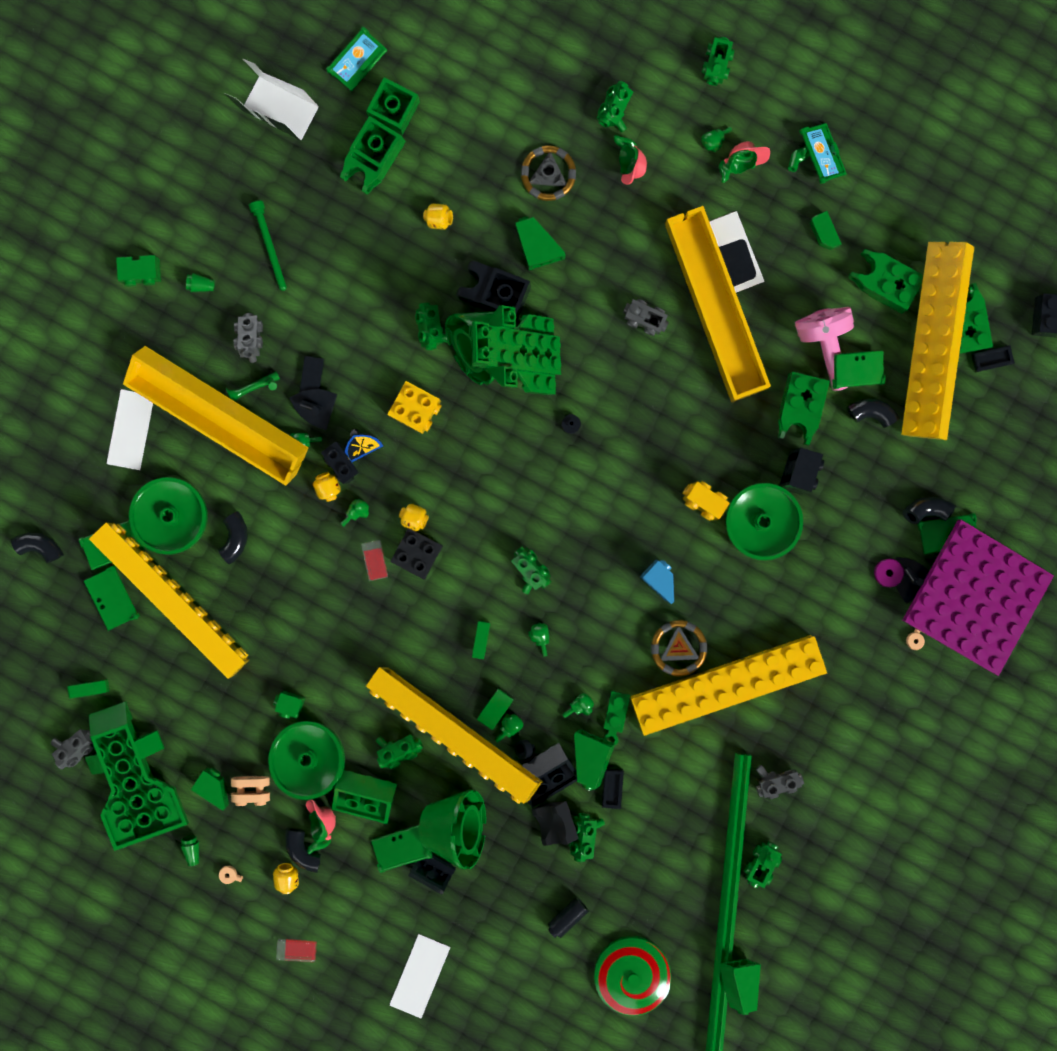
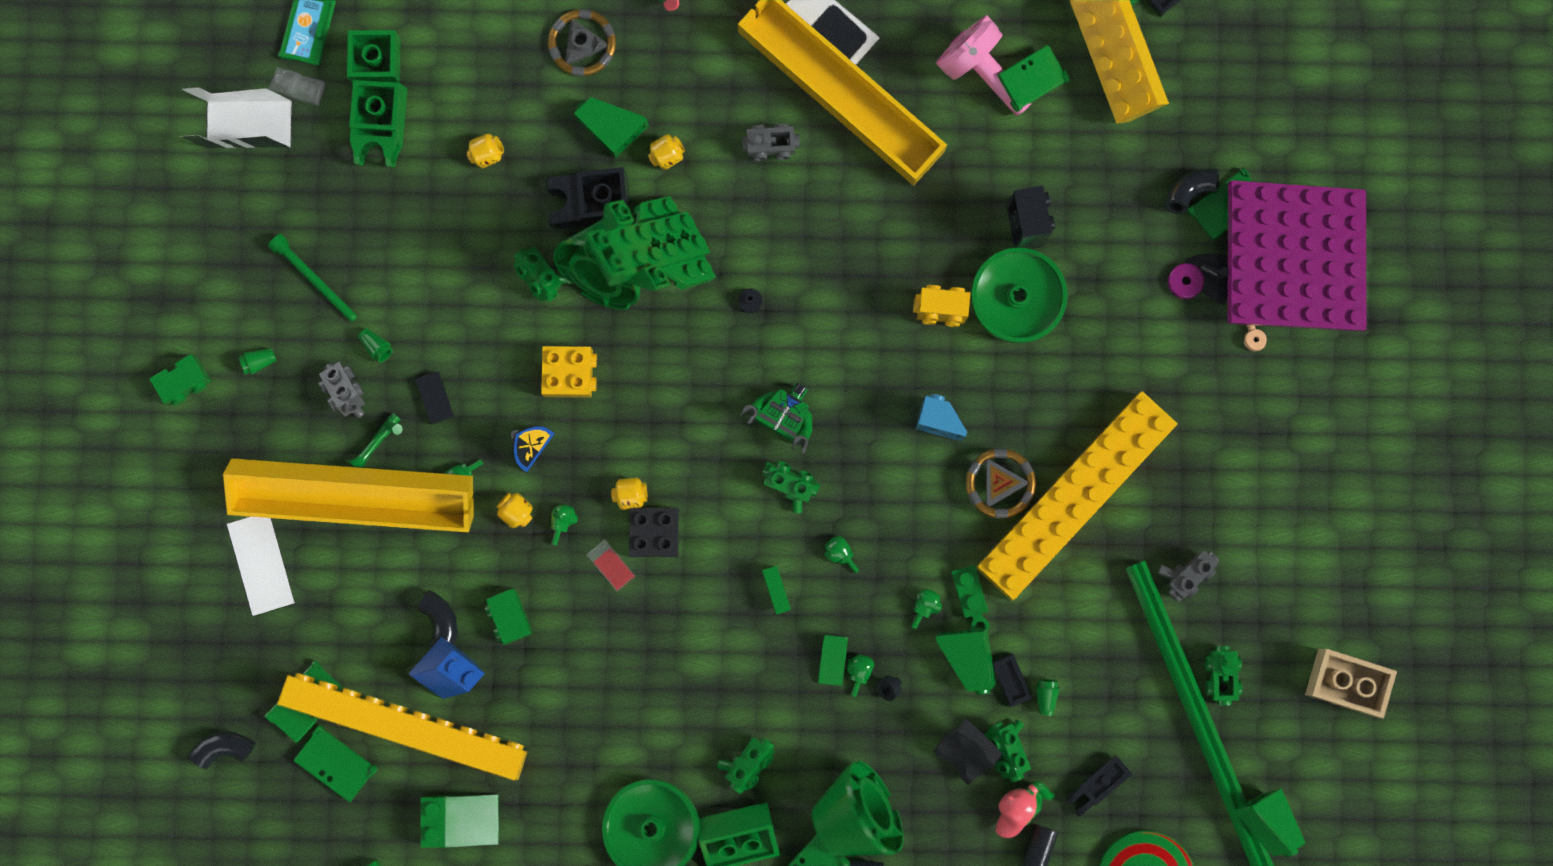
camera: 30 degrees left, 5 degrees down
green dish [129,477,208,554] -> none
green brick [273,691,305,719] -> none
black shield [290,389,338,430] -> none
black bracket [321,442,359,484] -> none
yellow piece [366,667,543,804] -> none
black slope [522,743,577,808] -> none
green brick [778,372,830,446] -> none
black cylinder [846,399,900,428] -> none
none -> clear slope [269,67,326,106]
none -> green cone [358,328,393,363]
none -> blue slope [409,637,485,699]
none -> slope [421,794,499,848]
none -> green brick [485,588,533,645]
none -> yellow head [648,134,685,170]
none -> torso [740,383,813,453]
none -> coral hair [996,781,1055,838]
none -> green cone [1036,679,1060,716]
none -> black hinge [1065,755,1132,817]
none -> tan brick [1305,649,1397,719]

